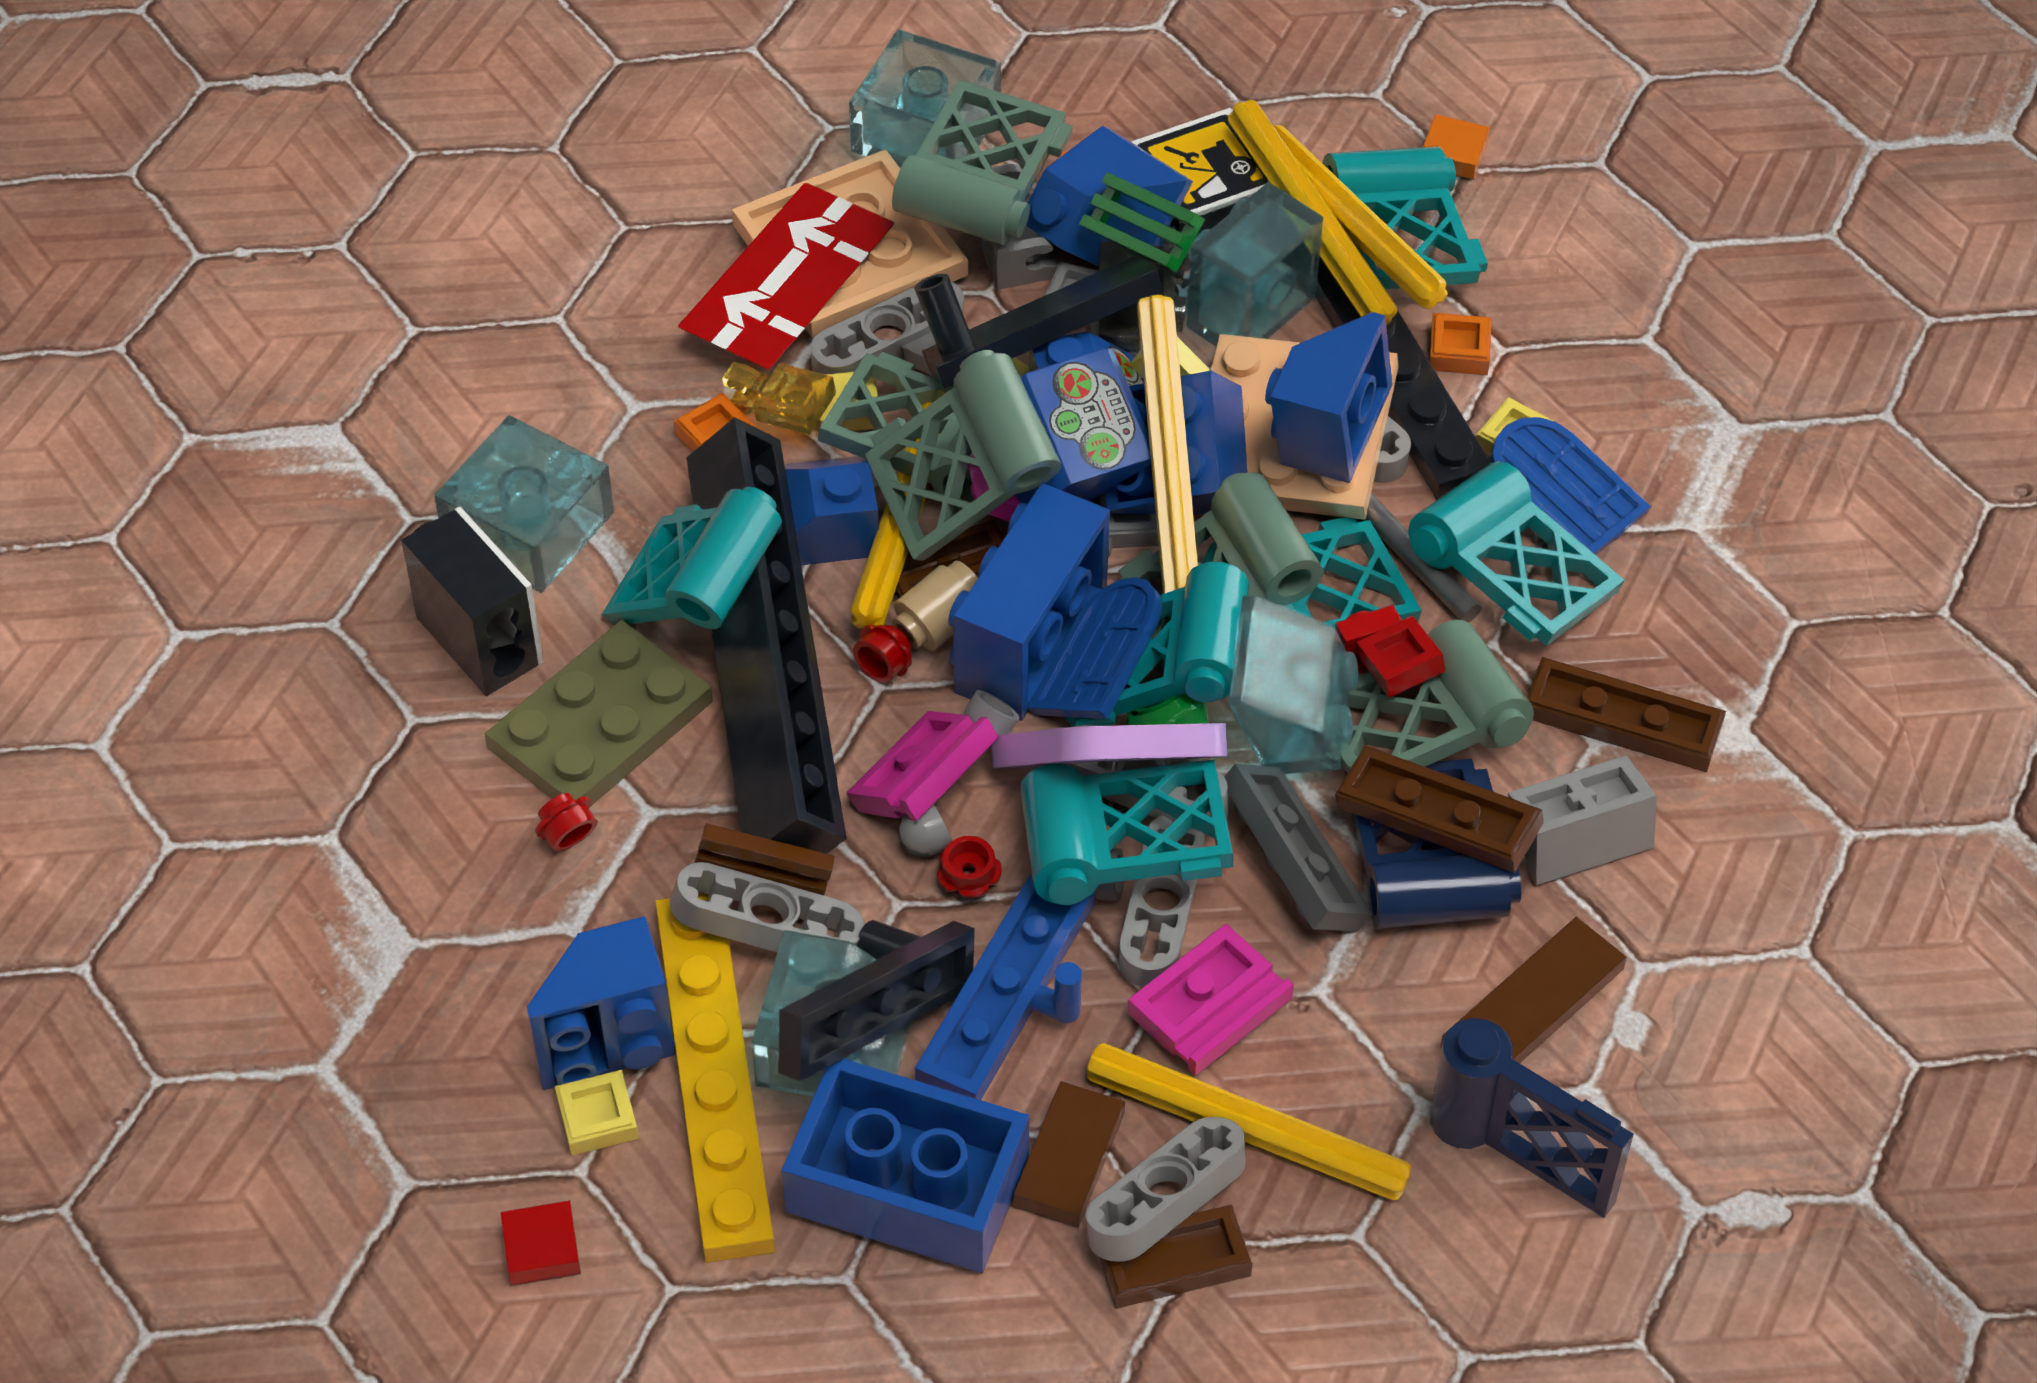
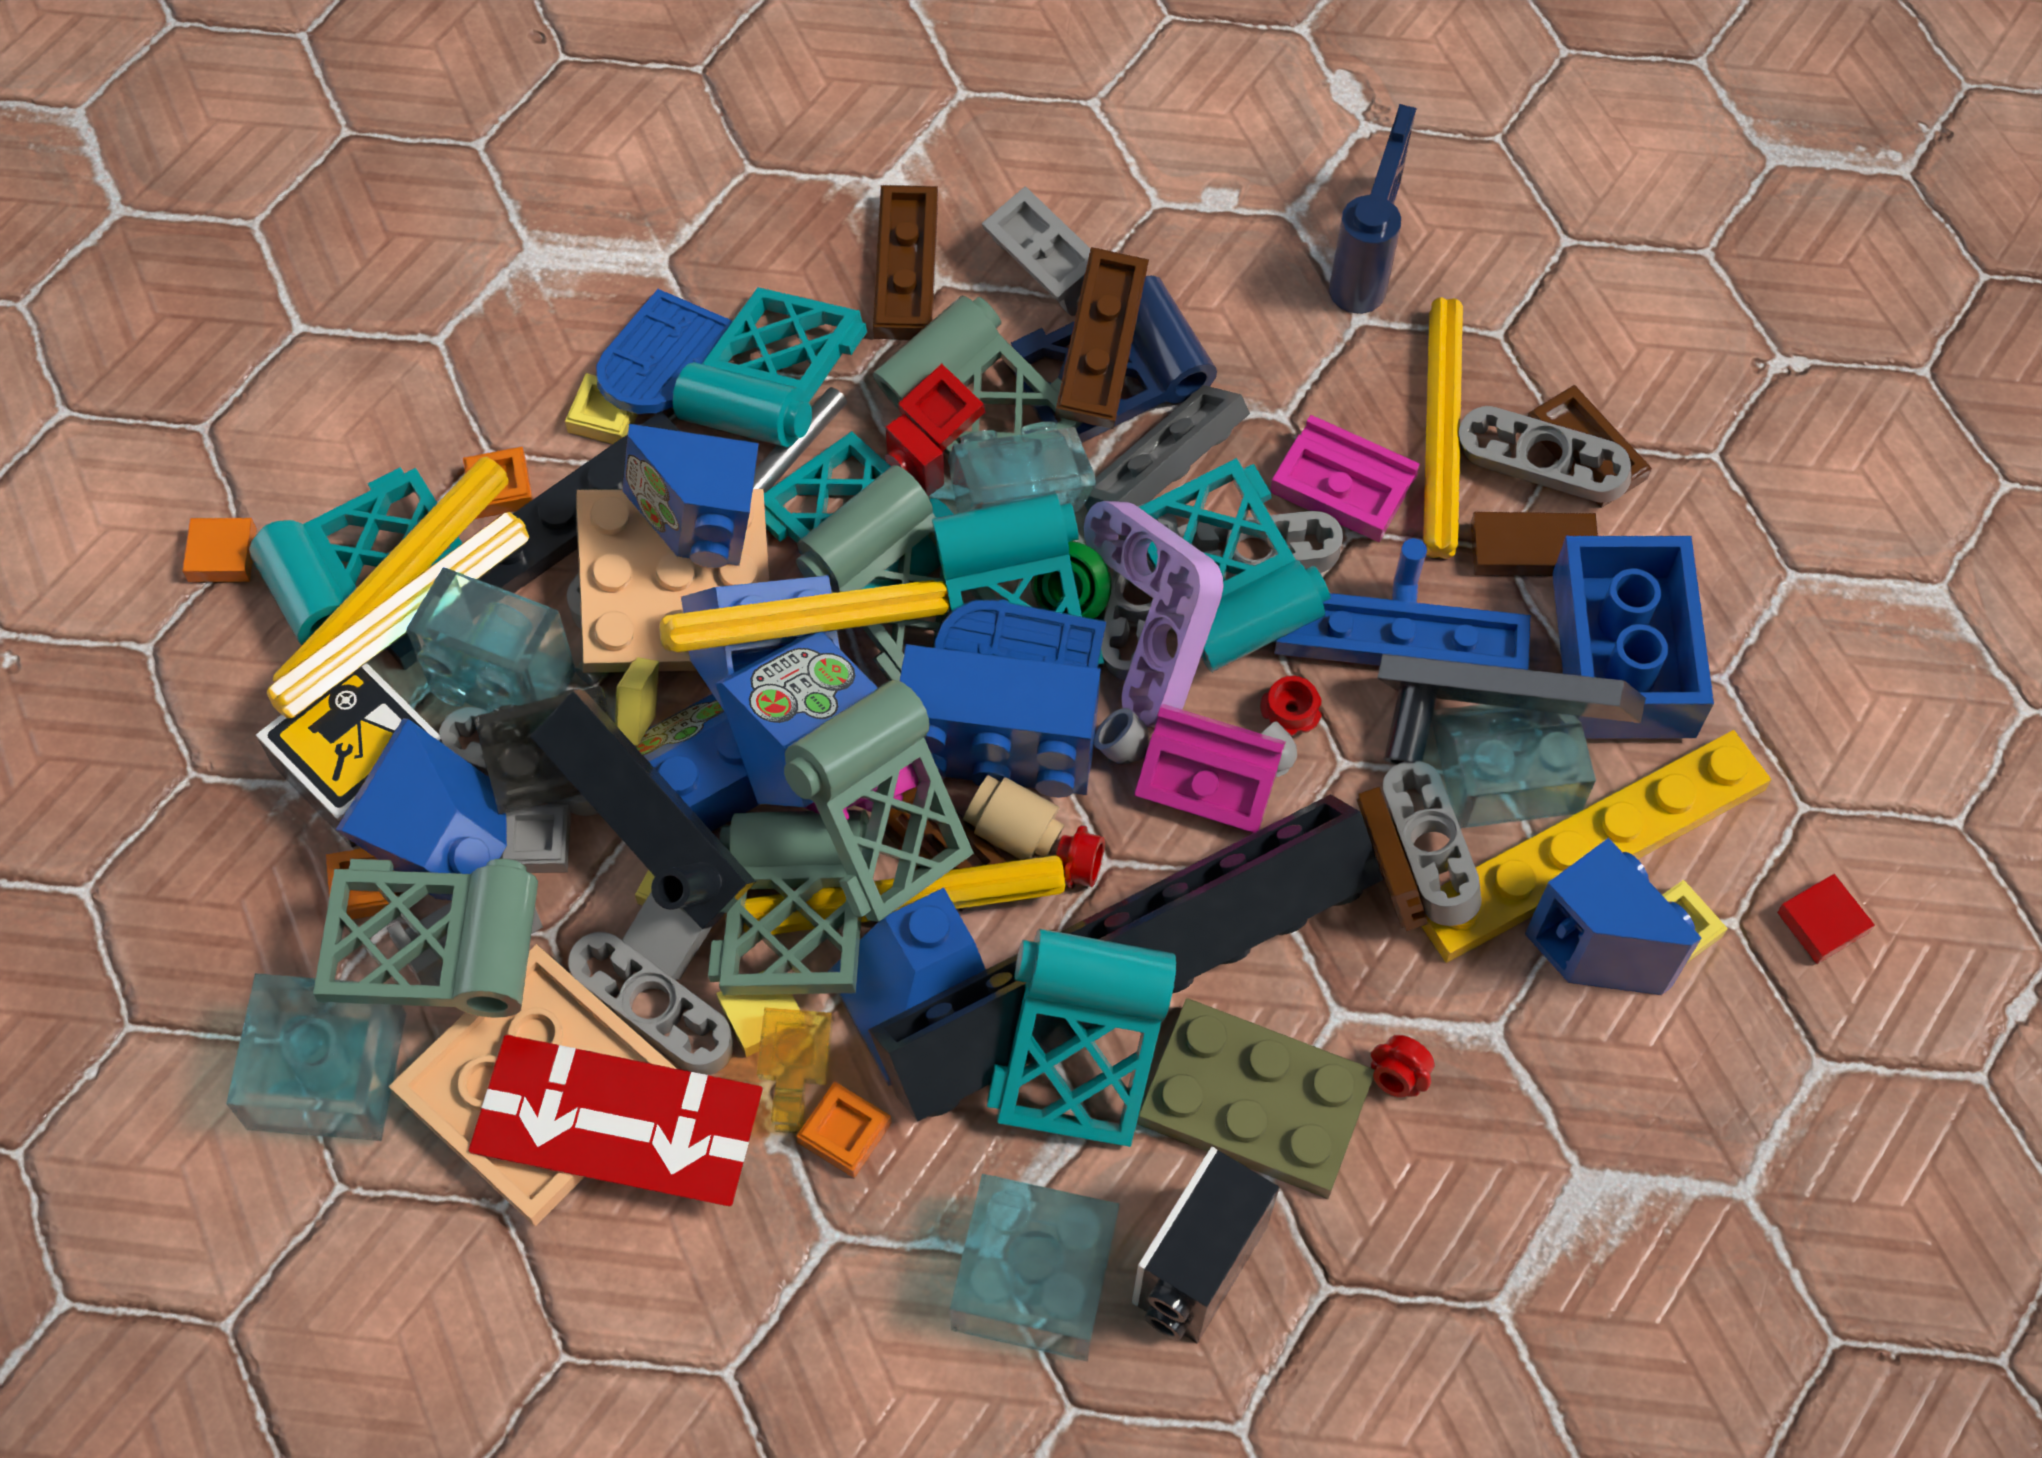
camera: 110 degrees left, 10 degrees up
green tile [1079,172,1205,273] -> none
reddish brown tile [1440,917,1627,1063] -> none

